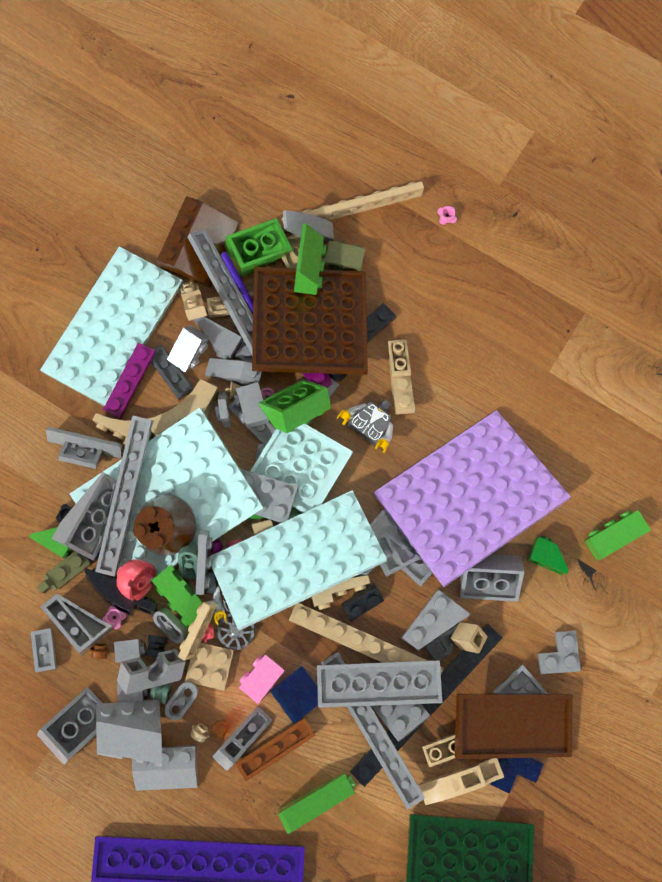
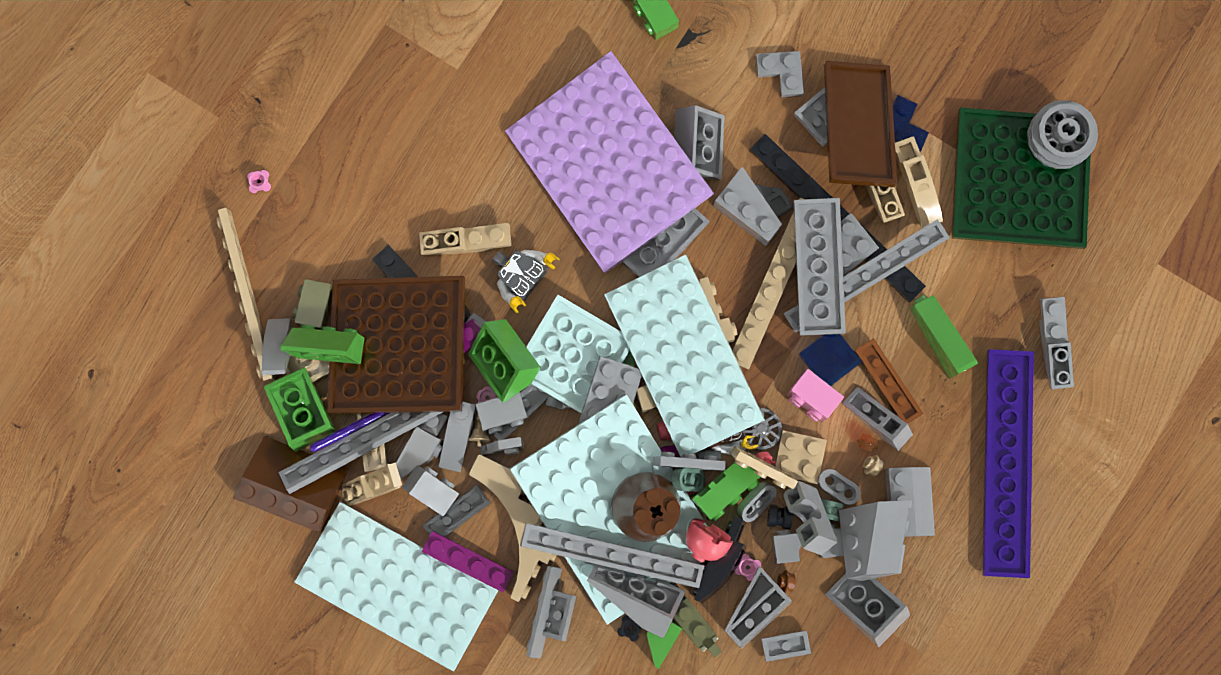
camera: 85 degrees left, 5 degrees up
black plate [341,583,384,621] -> none
light grey wing [376,532,420,577] -> none
tan brick [451,622,487,653] -> none
green slope [526,536,569,576] -> none

